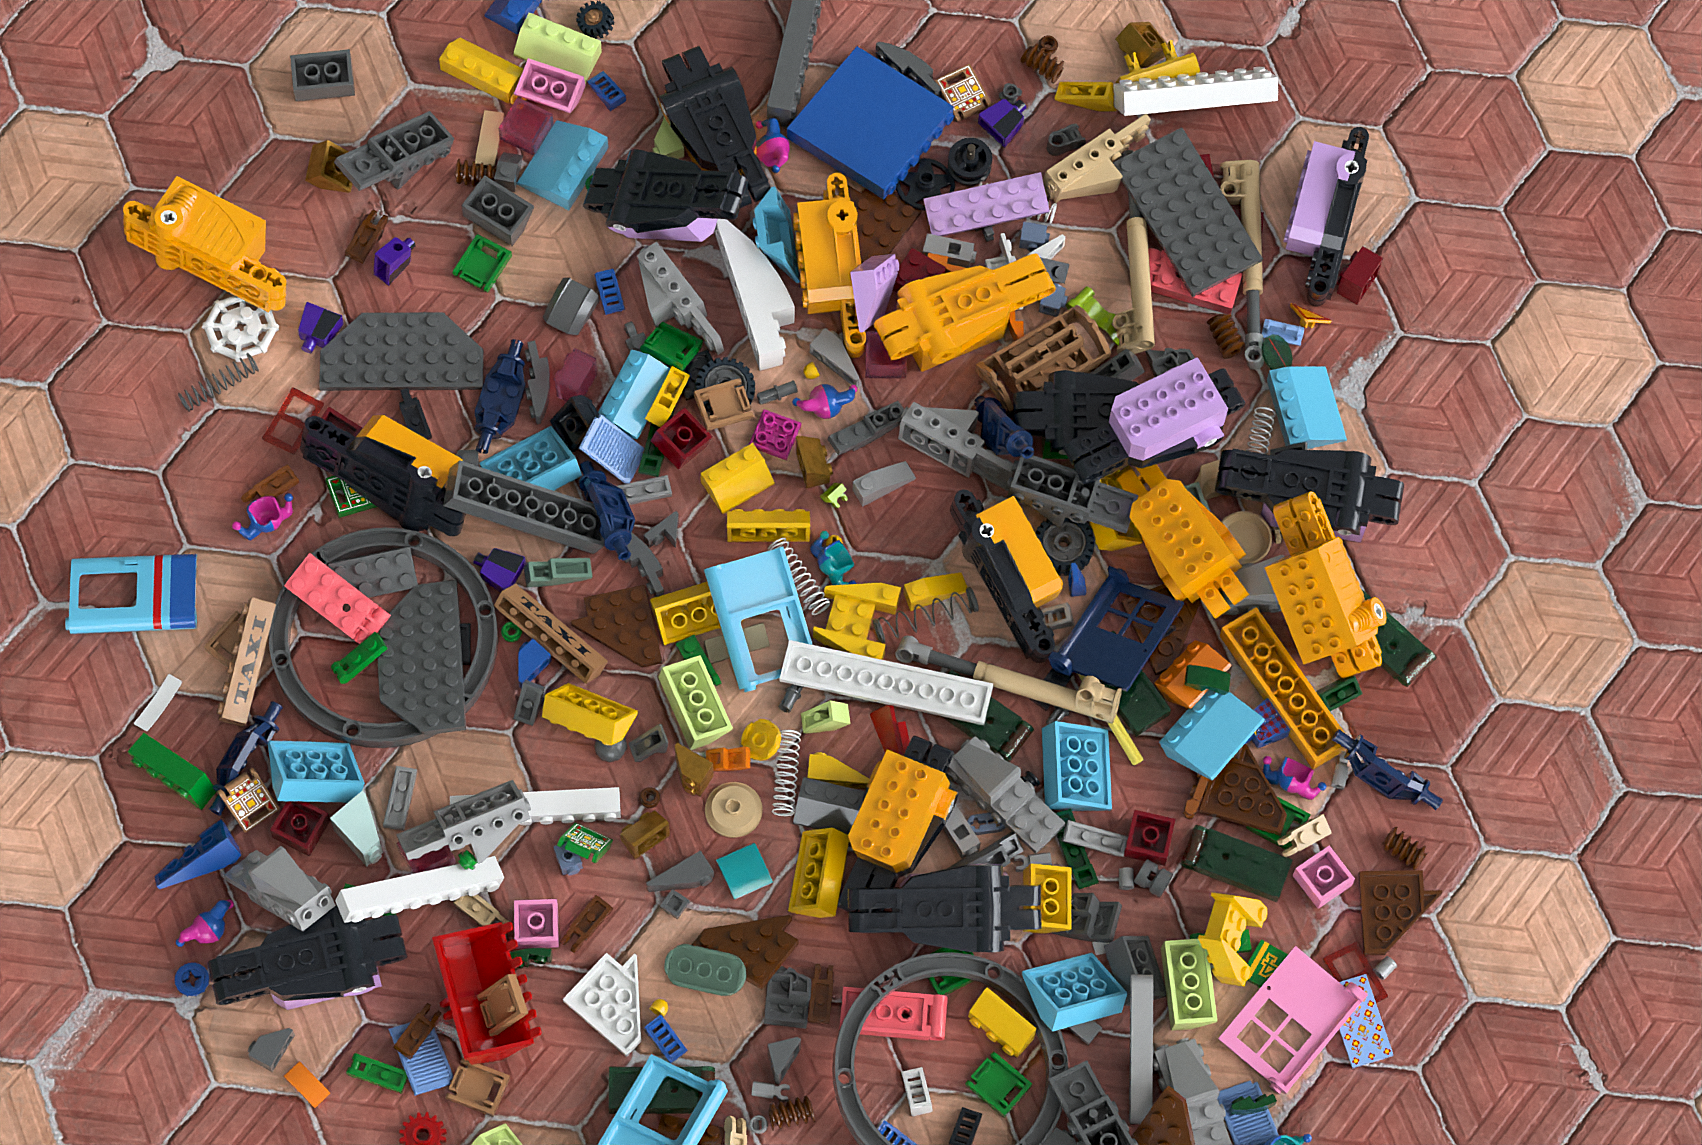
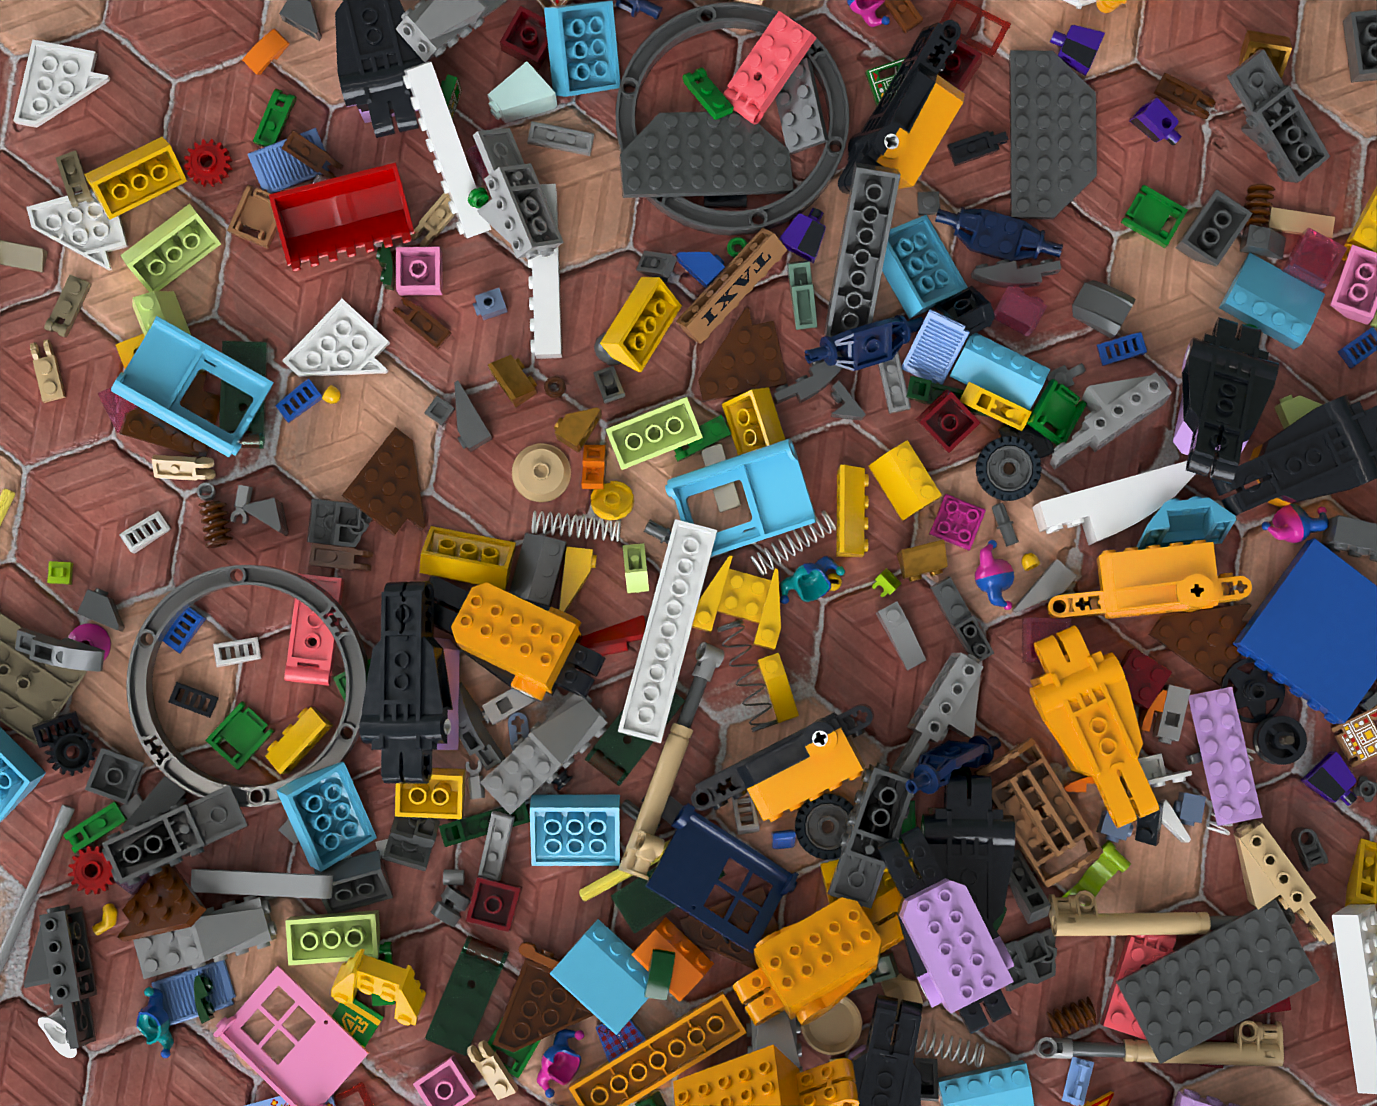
camera: 90 degrees right, 15 degrees up
medium nougat container [477,974,528,1036] -> none
green container [557,822,613,864] -> none
sand green tile [664,944,746,996] -> none
medium nougat container [694,379,754,431] -> none
teal slope [716,843,773,900] -> none
lavender slope [850,254,899,332] -> none
clear green piece [1261,334,1293,370] -> none

